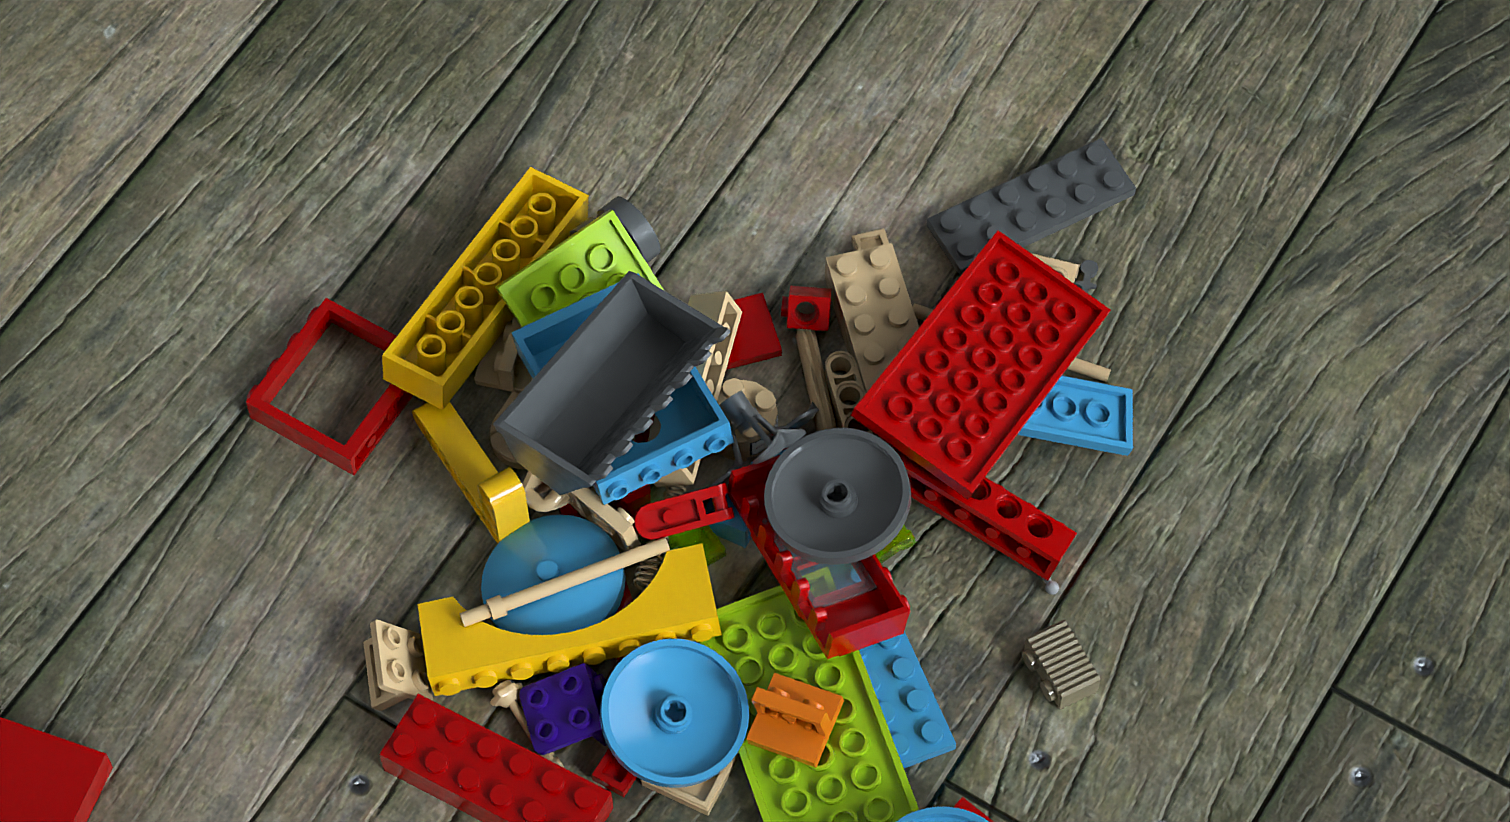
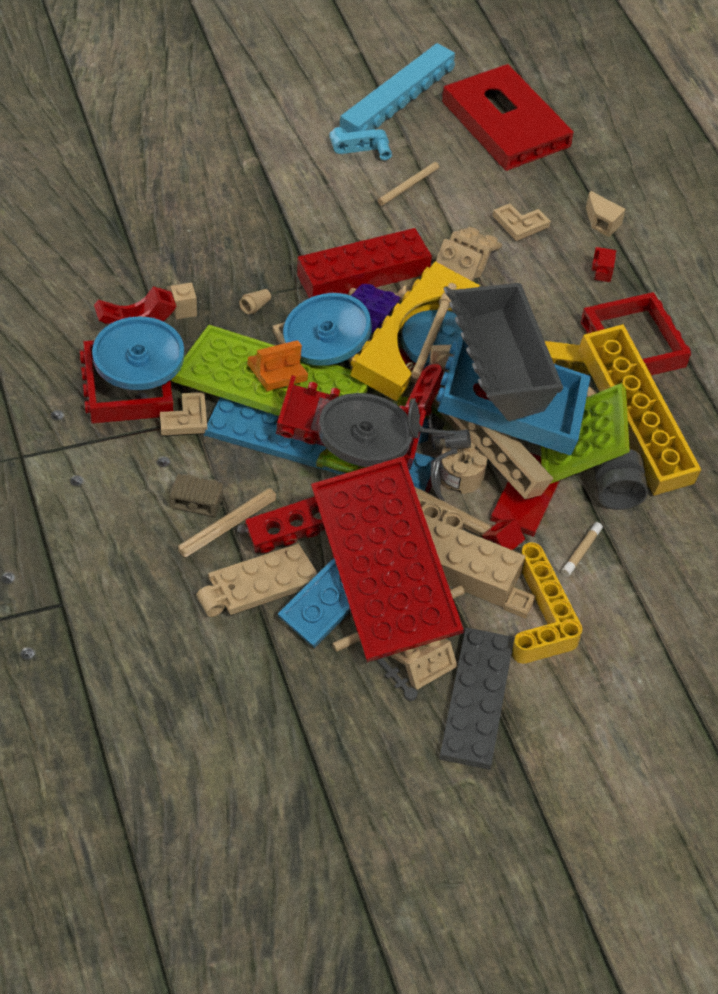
camera: 125 degrees right, 10 degrees down
none -> tan plate [160,392,207,435]
none -> tan axle [178,488,276,557]
none -> tan hinge [196,543,318,617]
none -> tan bracket [450,227,502,271]
none -> tan plate [493,203,551,241]
none -> yellow beam [511,542,582,664]
none -> tan bar [561,522,603,577]
none -> tan slope [586,191,626,237]
none -> red brick [591,247,616,283]

